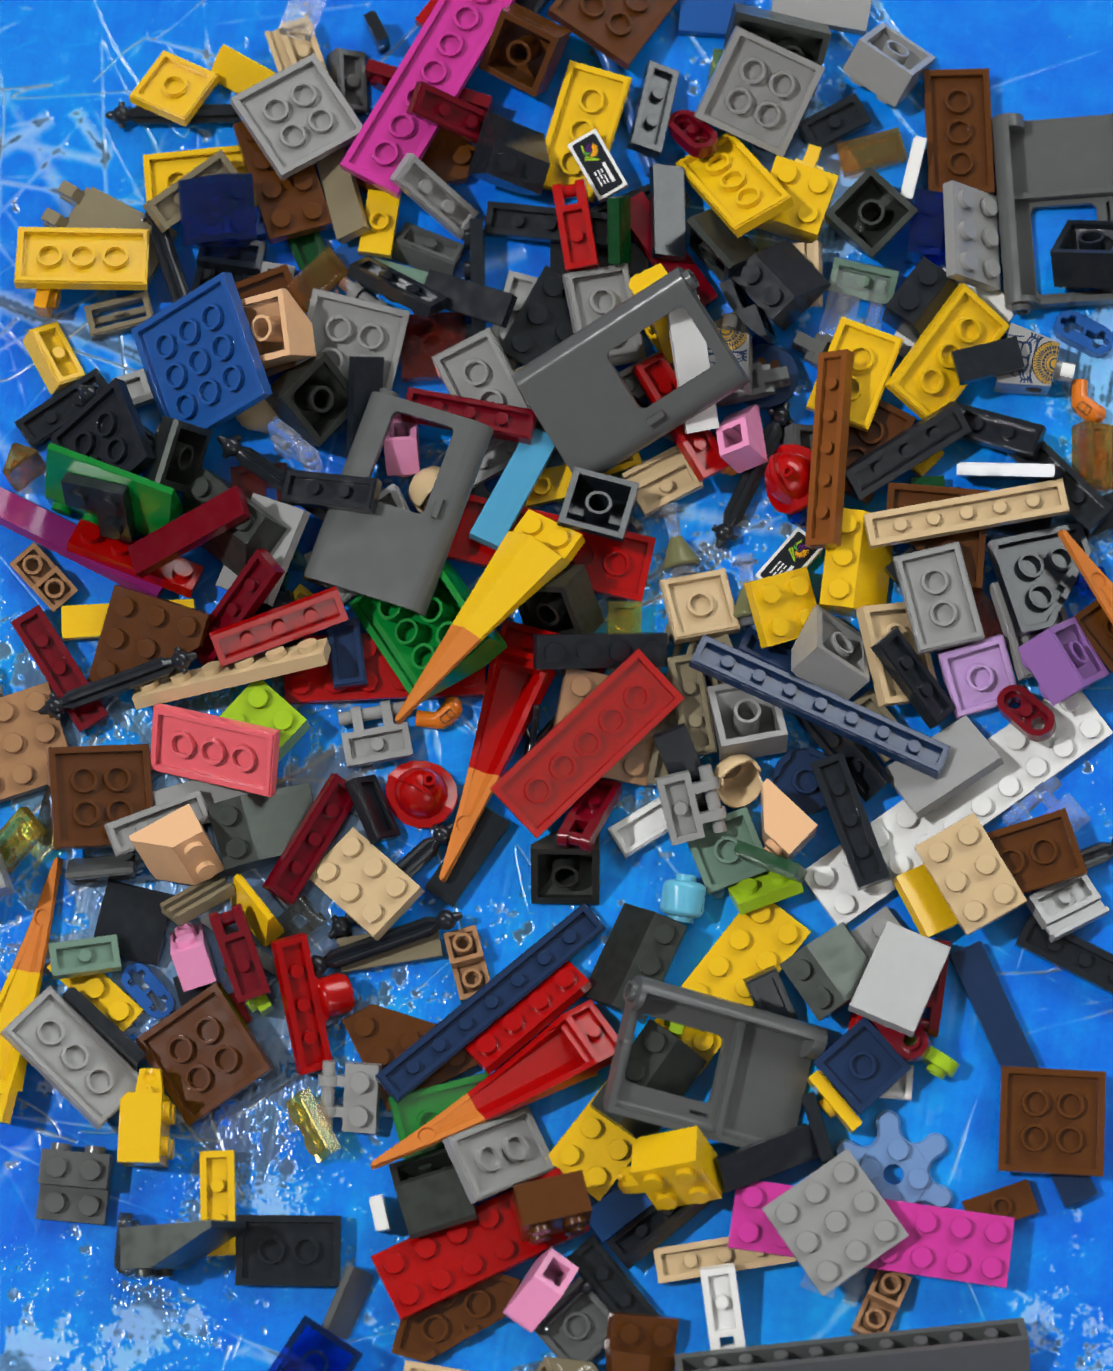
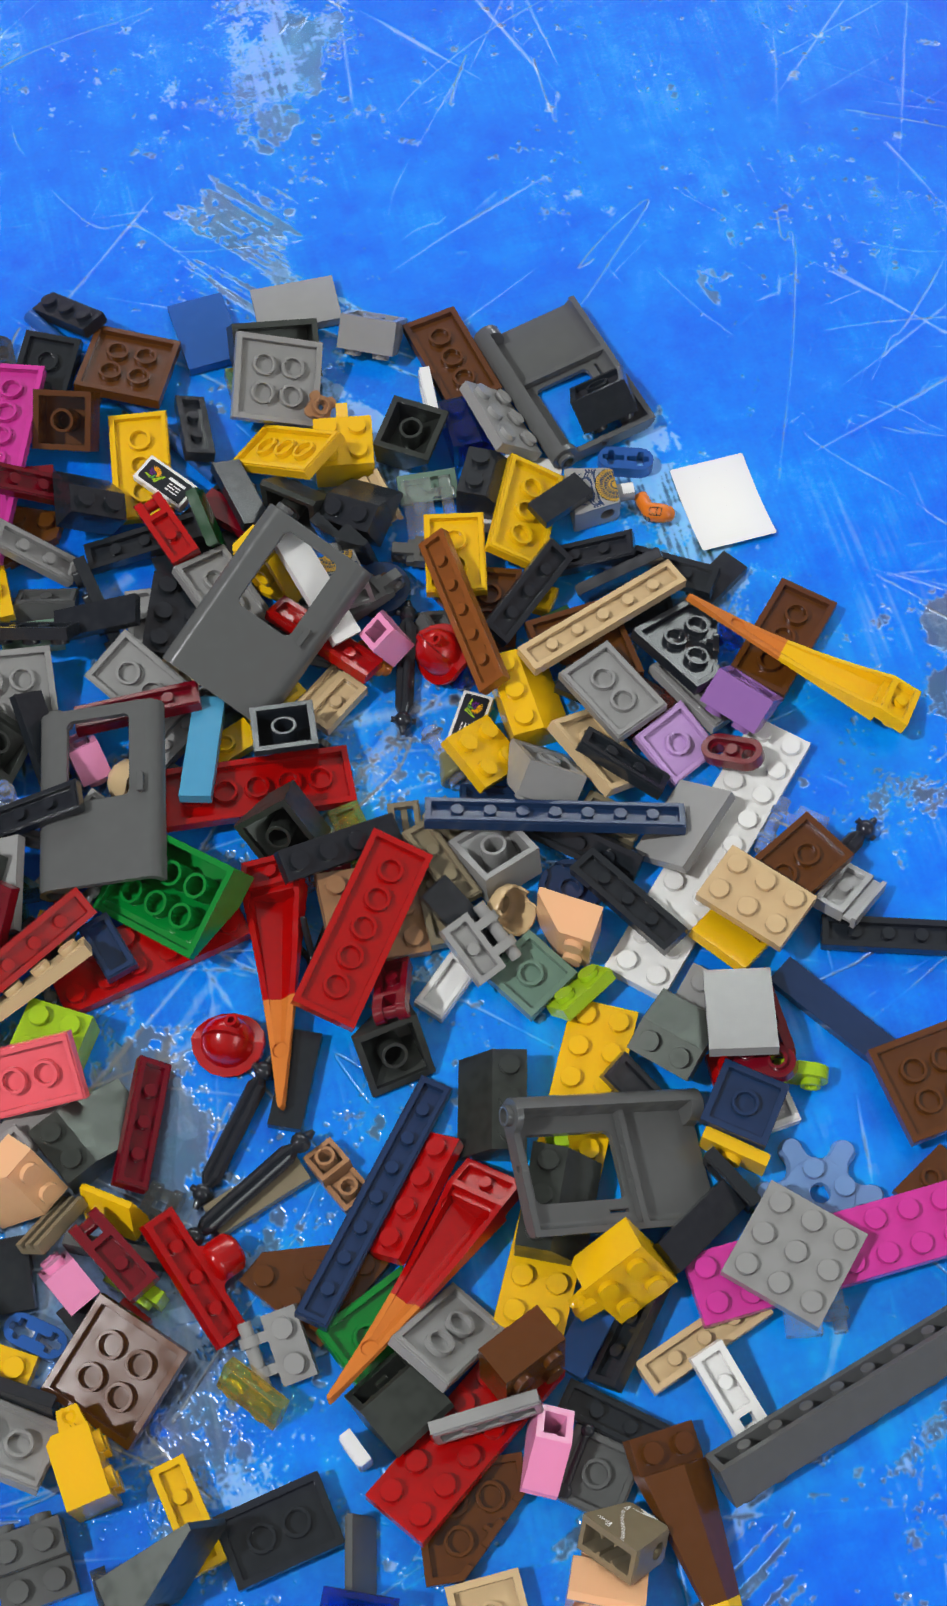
camera: 30 degrees left, 15 degrees down
tan plate [309,827,424,941] -> none
light grey plate [338,700,414,769] -> none
black tile [345,774,401,845] -> none
yellow plate [395,509,585,725] -> none
clear red plate [401,312,466,382] -> none
orange arm [415,696,463,730] -> none
piece [657,503,701,578] -> none
tan tile [659,568,740,645] -> none
medium azure head [660,873,706,923] -> none
dark red plate [668,110,718,159] -> none
dark green tile [734,840,808,883] -> none
black plate [798,93,871,149] -> none
clear orange tile [835,127,907,177] -> none
medium nougat slope [850,1270,912,1335] -> none
clear orange slope [1072,420,1113,491] -> none
none -> medium nougat plate [304,390,336,419]
none -> light grey tile [427,1389,544,1445]

